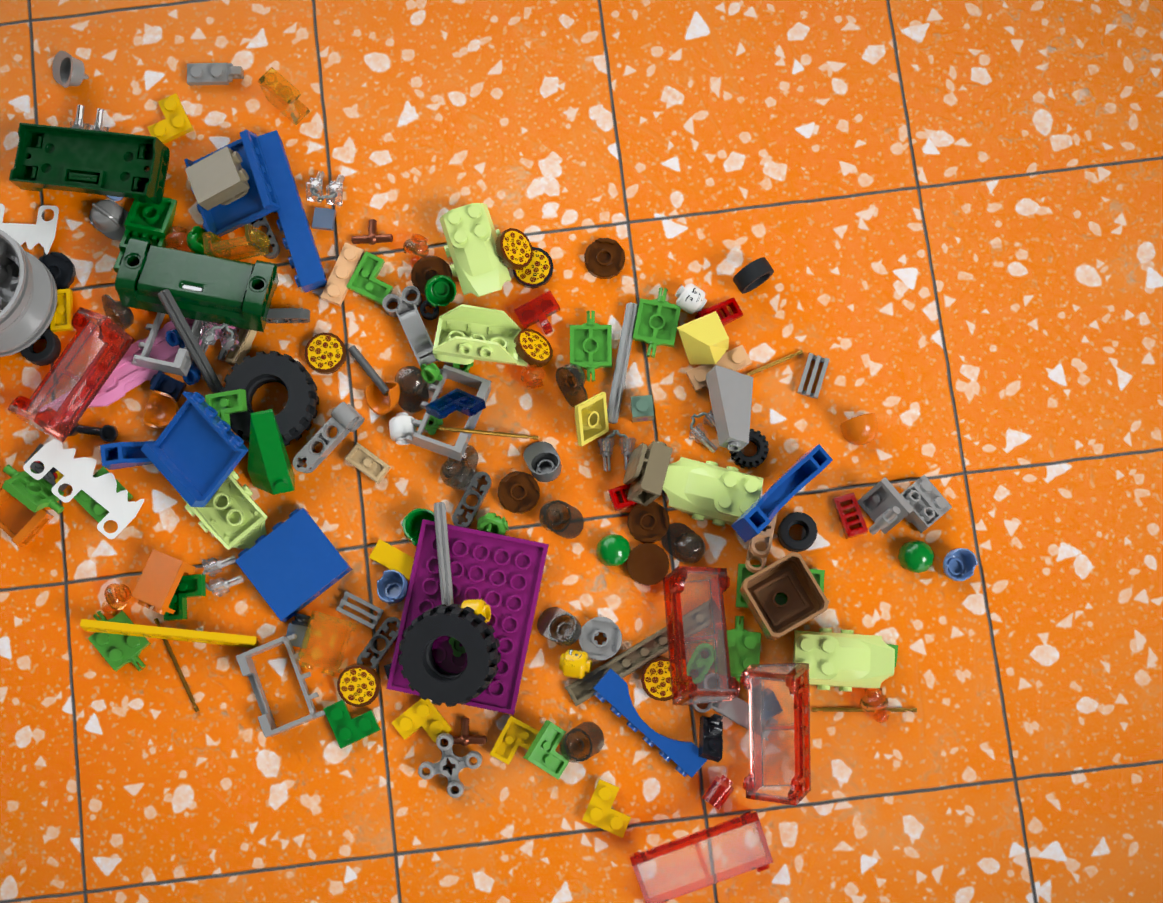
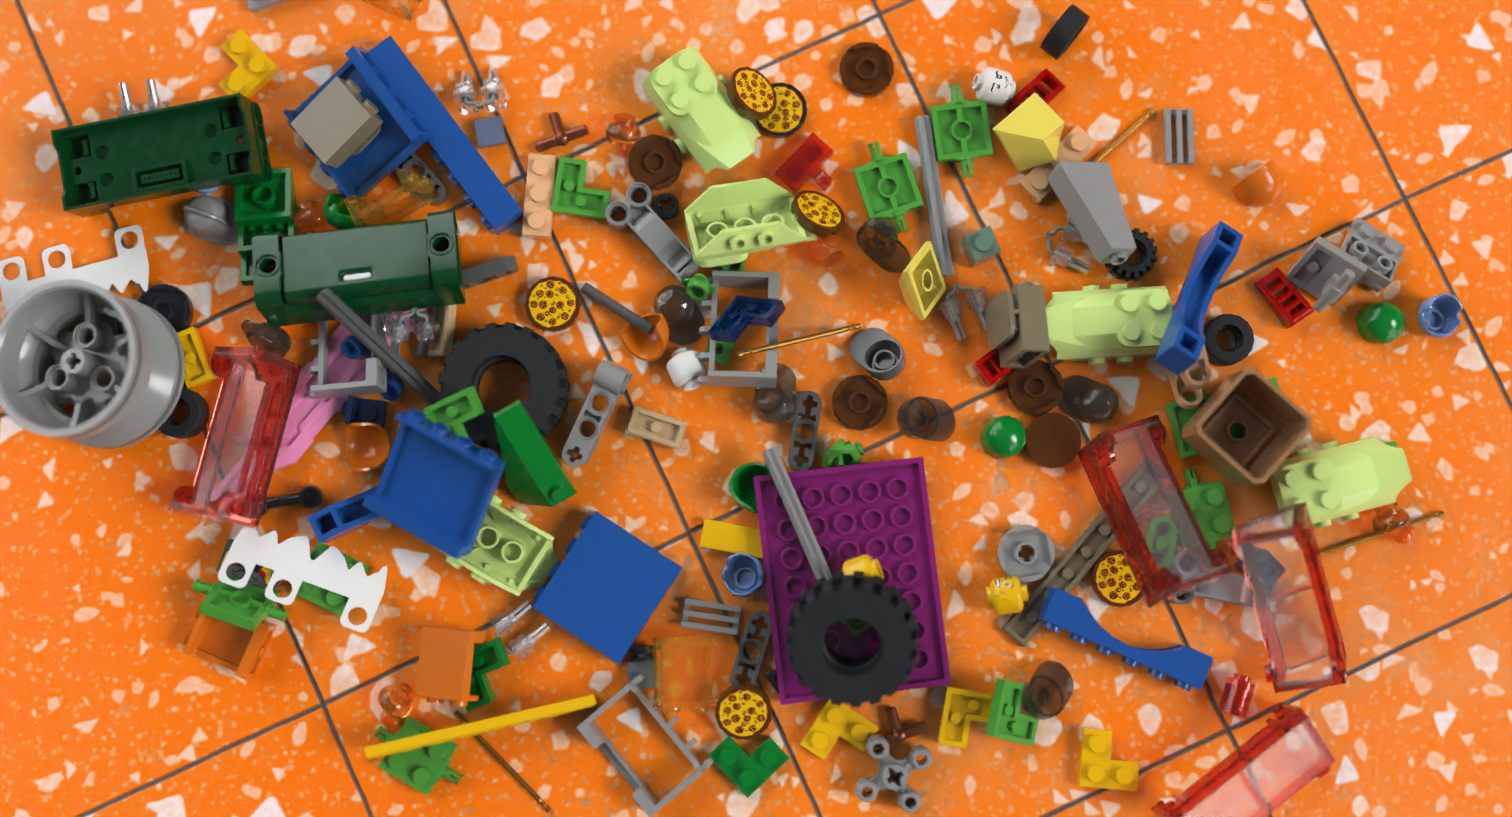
camera: 20 degrees left, 5 degrees up
light grey piece [52,50,89,88] -> none
green hair [425,275,457,307] -> none
clear smoke cap [537,607,582,647] -> none
black plate [698,714,723,762] -> none

